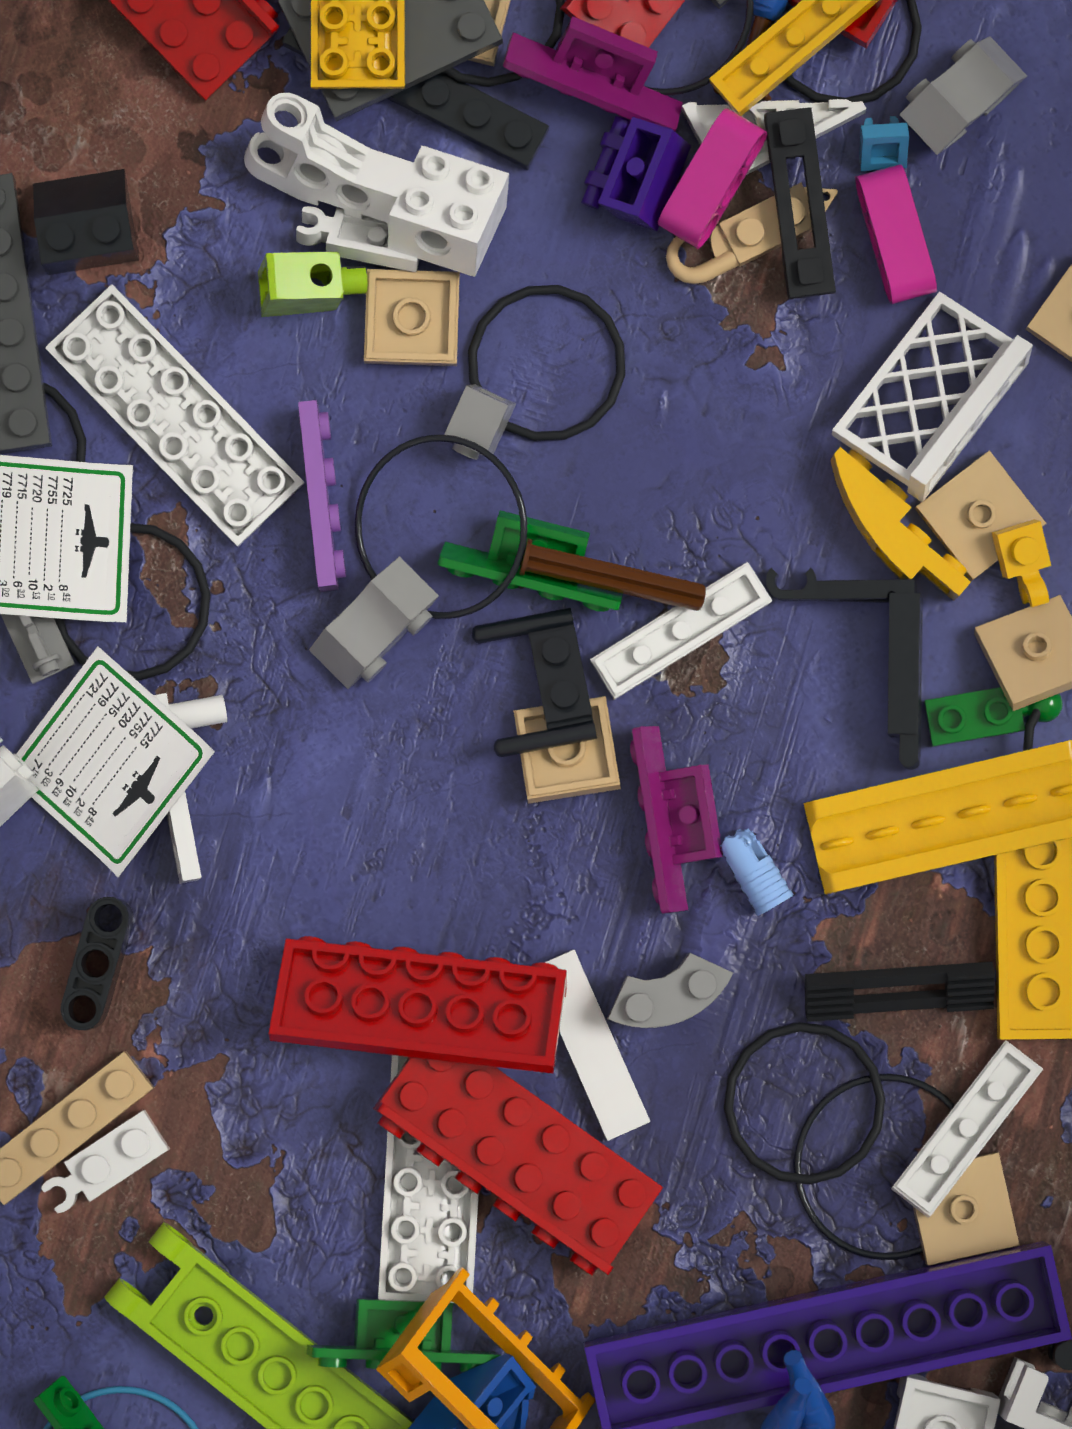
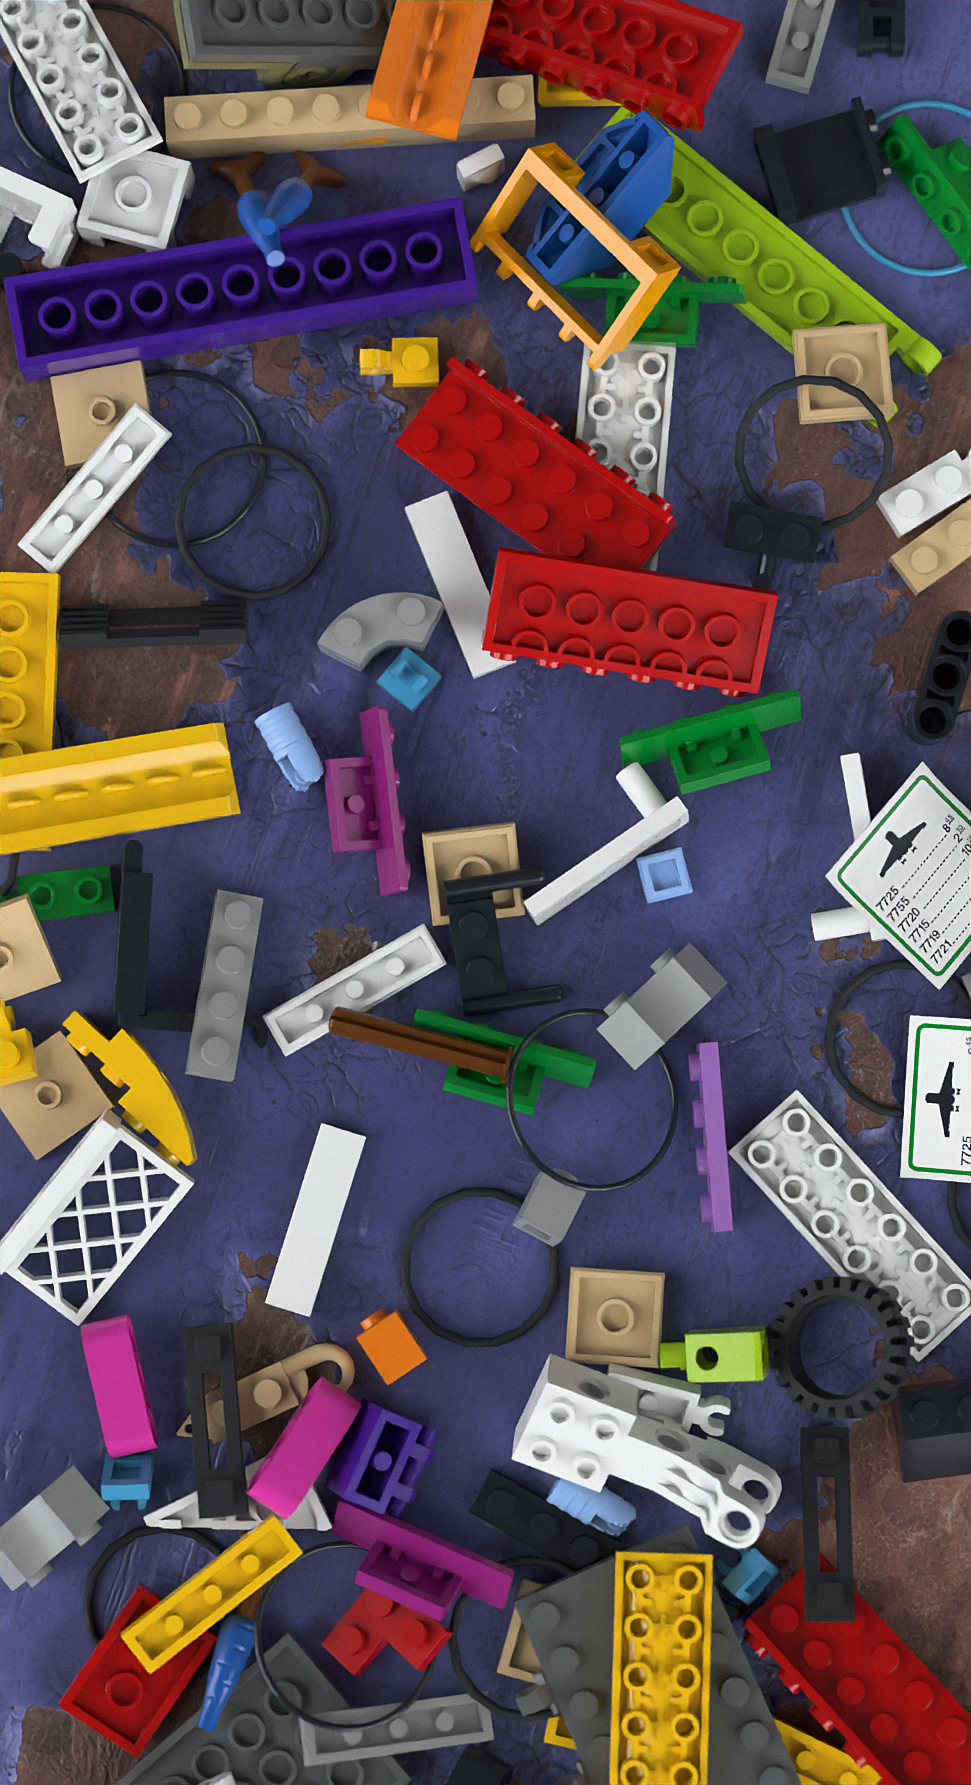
camera: 175 degrees left, 0 degrees up
none -> light grey plate [185,889,263,1082]
none -> white tile [265,1123,366,1317]
none -> orange brick [356,1307,428,1385]
none -> yellow plate [360,337,439,388]
none -> dark azure tile [376,647,442,713]
none -> white piece [523,762,689,926]
none -> light blue hinge [546,1477,637,1539]
none -> green bracket [619,689,802,795]
none -> light blue tile [636,847,693,904]
none -> dark azure tile [716,1547,781,1605]
none -> black plate [723,501,823,590]
none -> black piece [734,375,893,531]
none -> black tyre [768,1277,915,1419]
none -> tan plate [792,322,894,424]
none -> black container [800,1427,855,1622]

